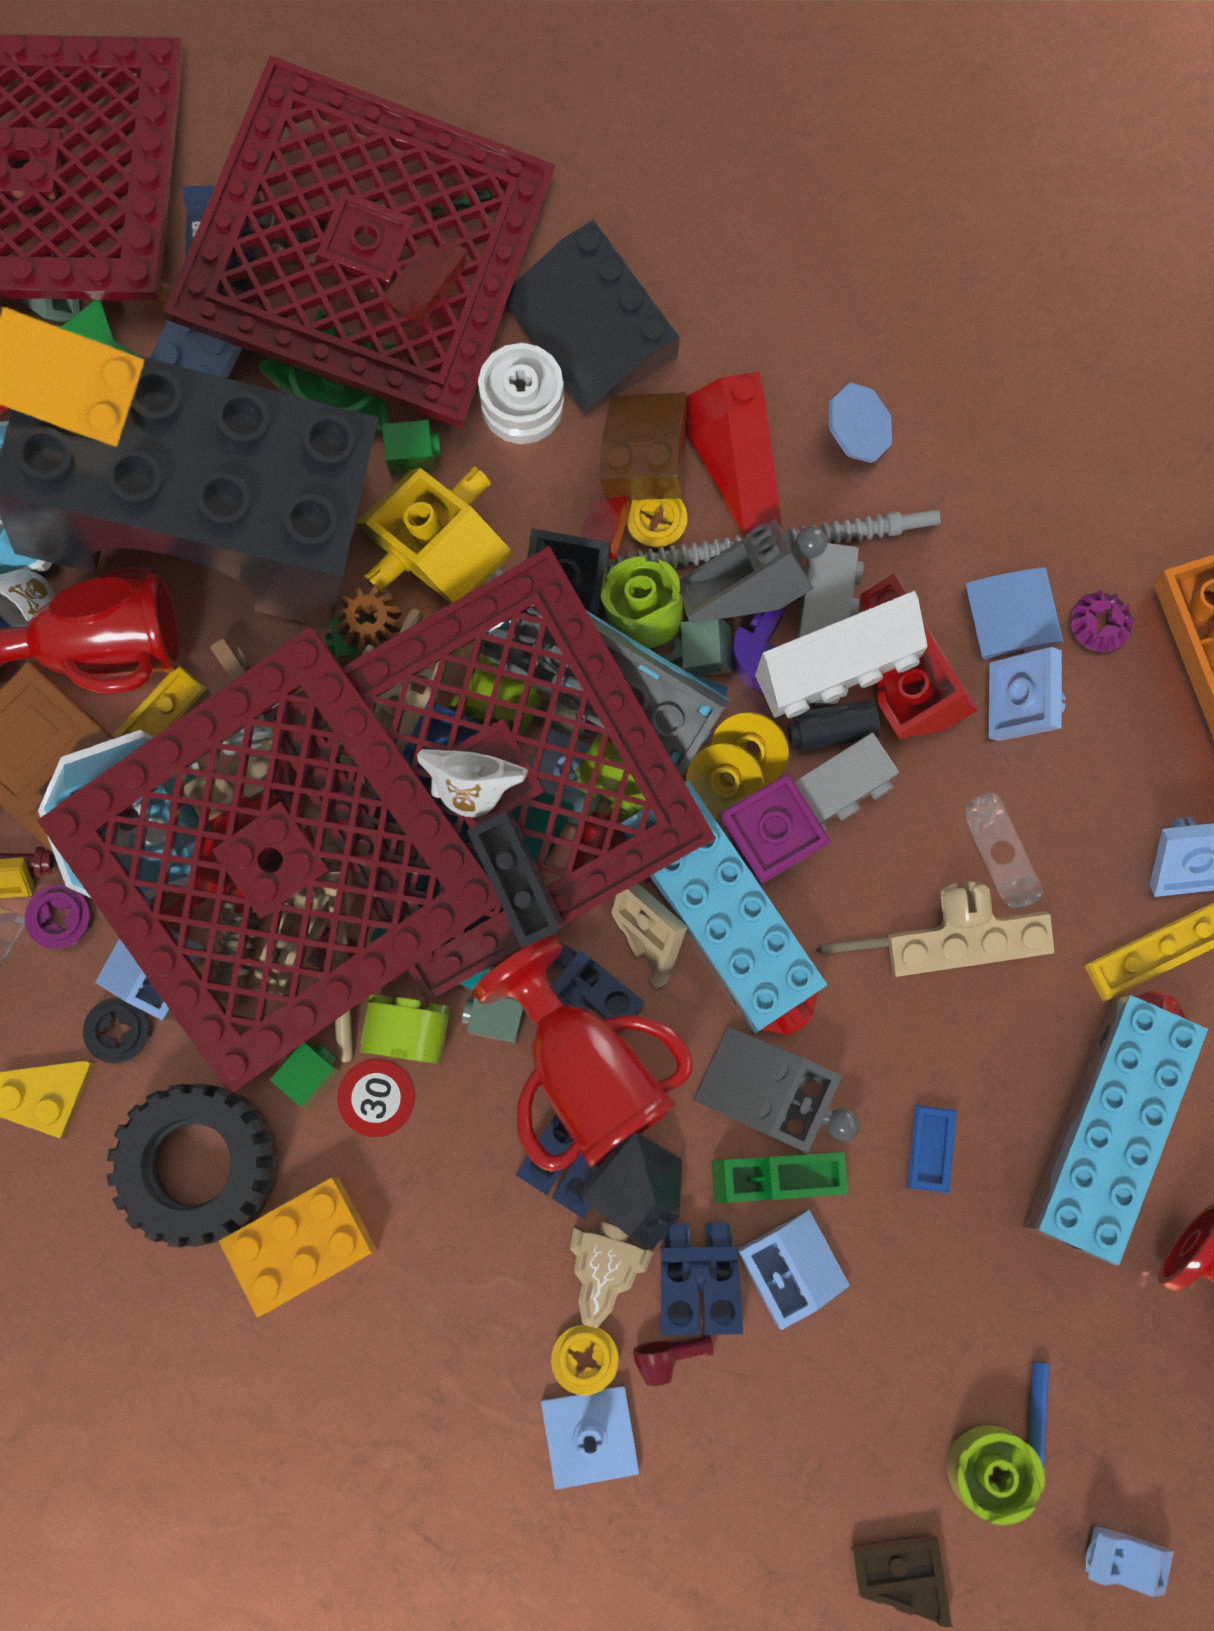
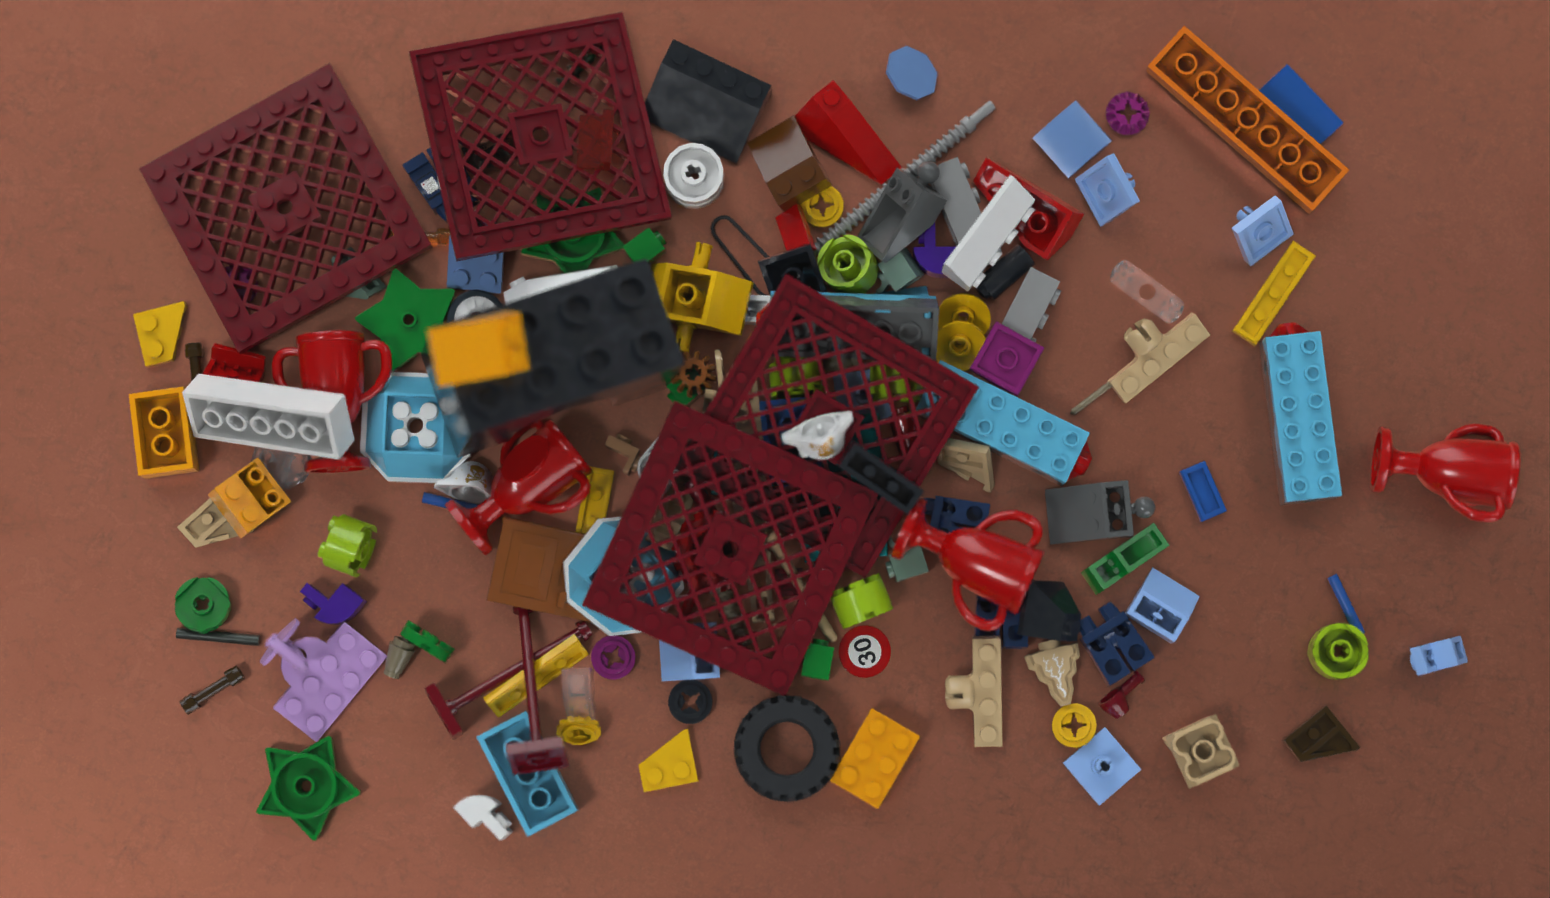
camera: 25 degrees left, 5 degrees up
none -> black piece [711,215,769,296]
none -> tan plate [945,636,1002,747]
none -> tan piece [1163,714,1239,788]

